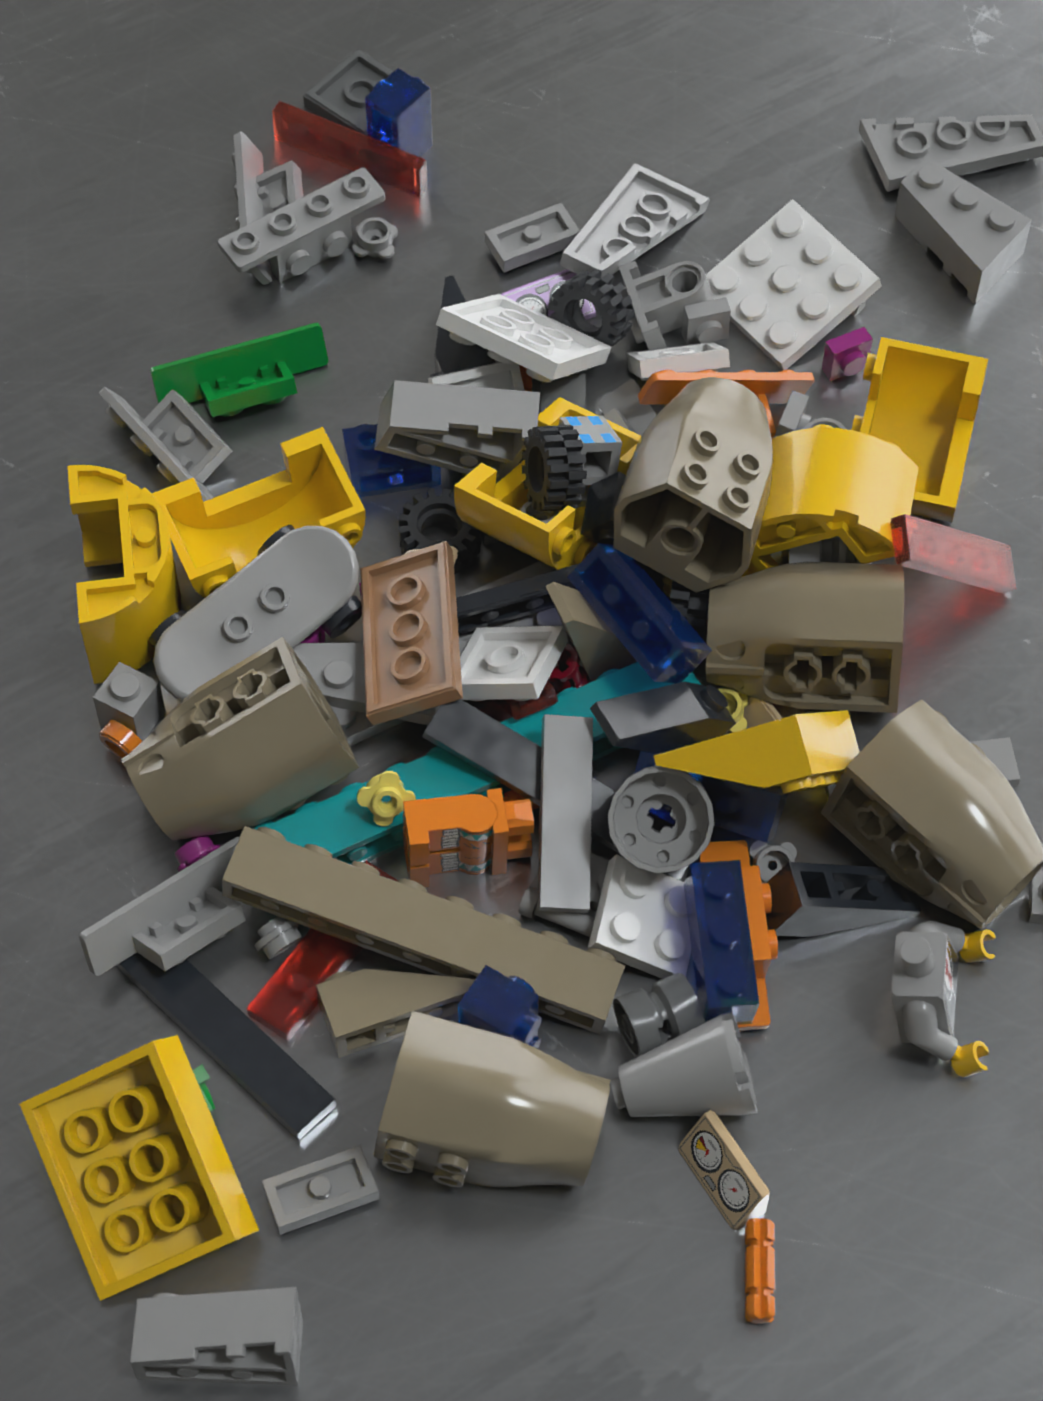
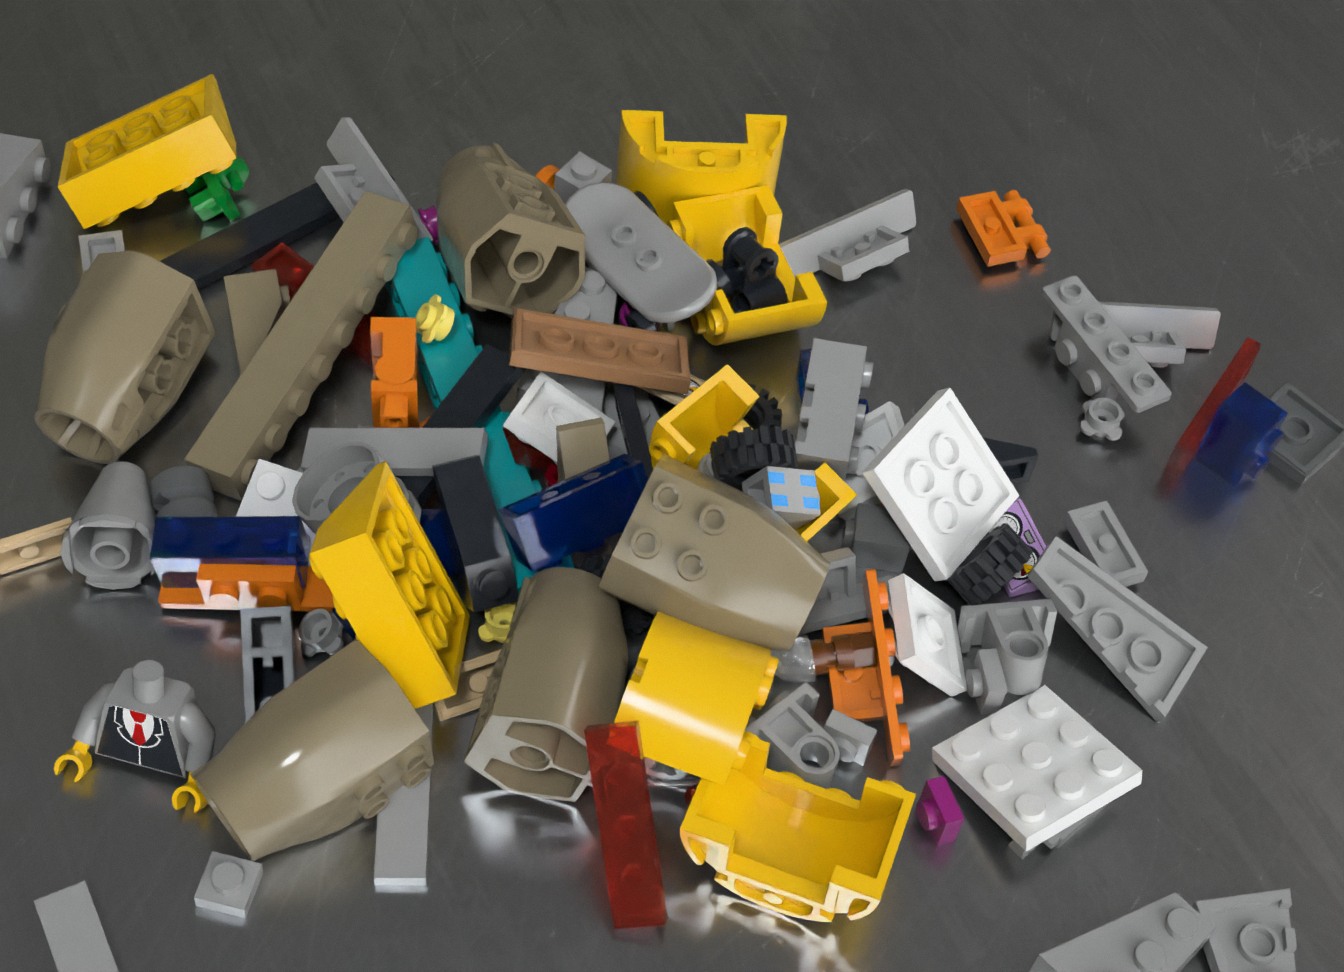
camera: 90 degrees right, 5 degrees down
green bracket [150,323,329,417] -> none
clear blue brick [458,965,542,1049] -> none
none -> black piece [716,227,787,313]
none -> orange plate [956,190,1051,267]

